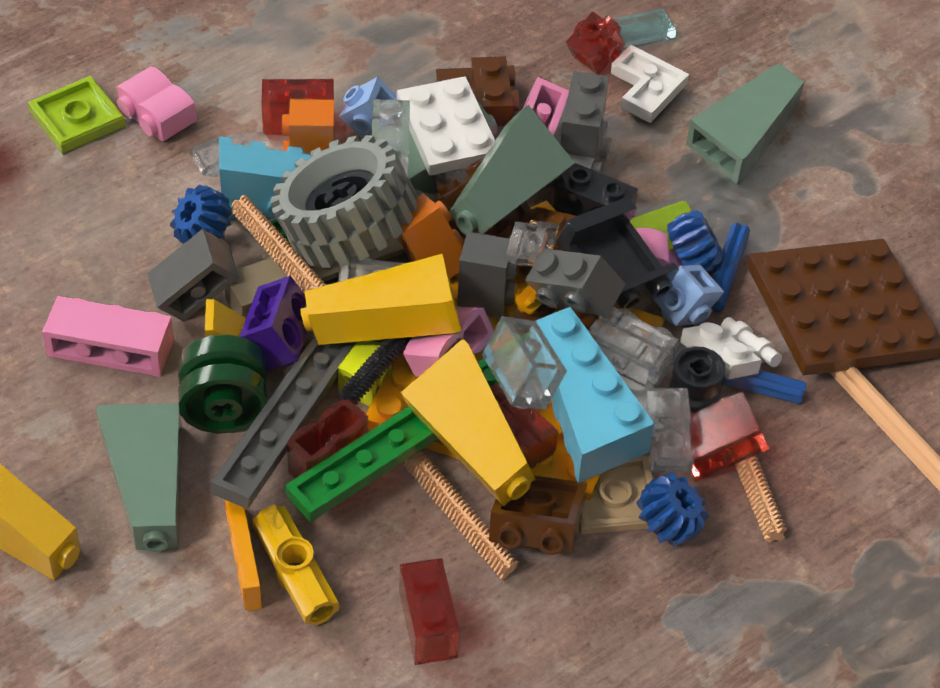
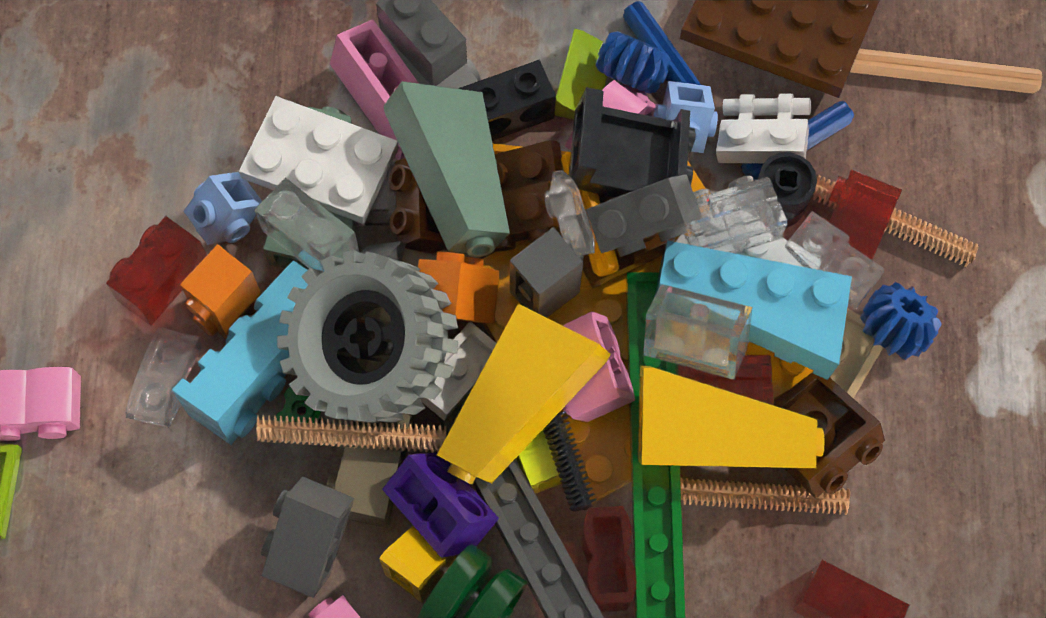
camera: 50 degrees left, 20 degrees up
blue gear [170,184,233,244] -> none
reddish brown plate [436,56,519,126] -> none

